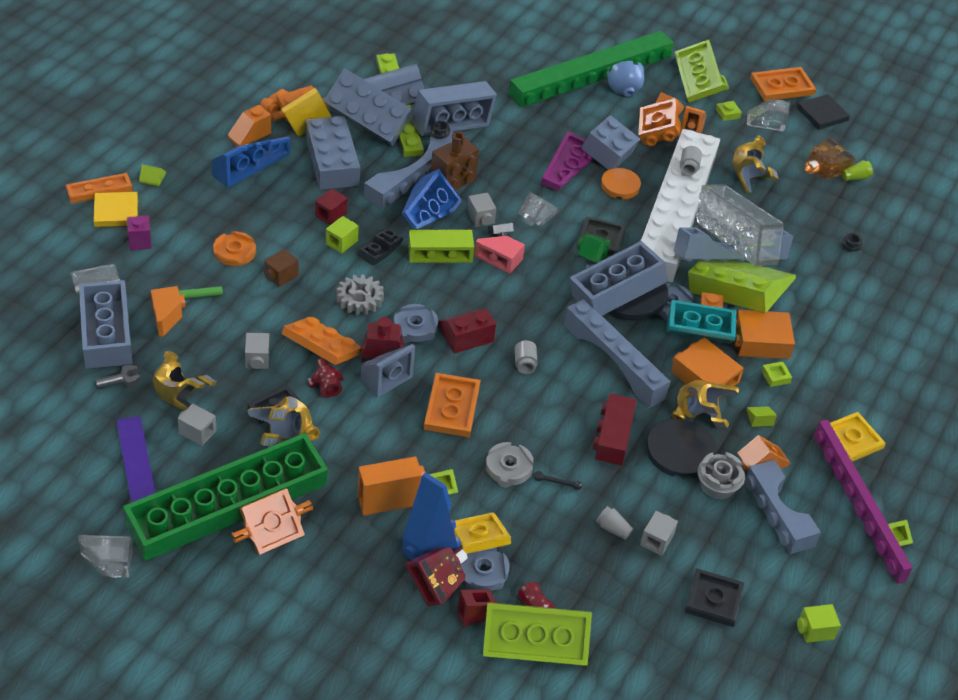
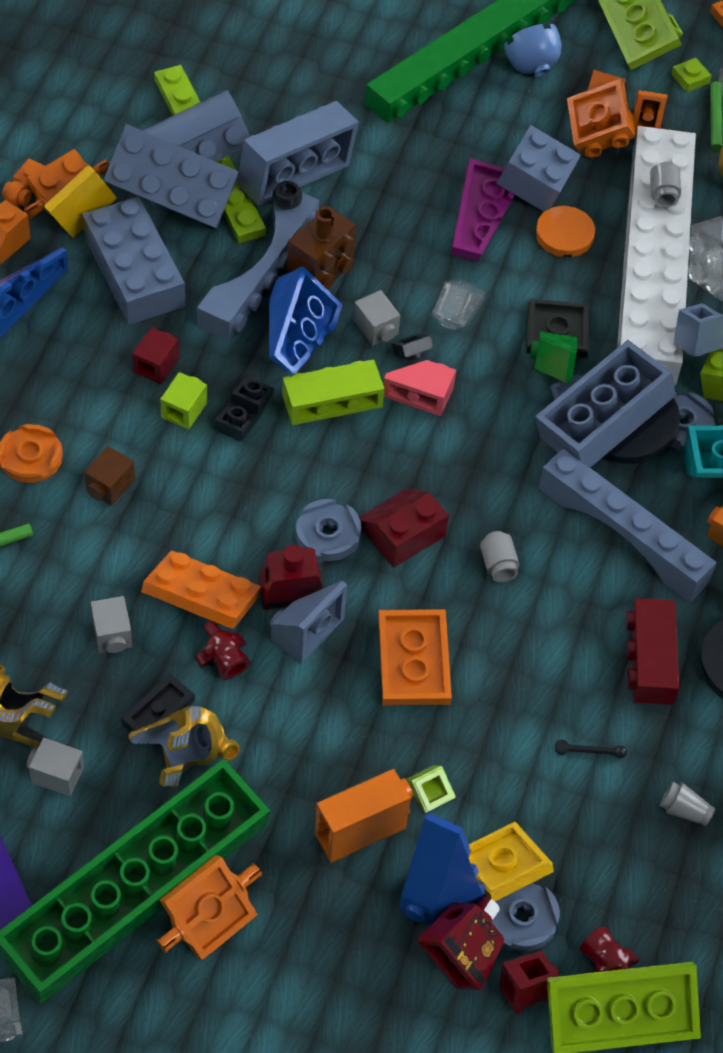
camera: 10 degrees left, 10 degrees up
light grey gear [337,274,384,315] -> none
light grey plate [486,442,533,488] -> none
none -> bright green bar [710,81,722,152]

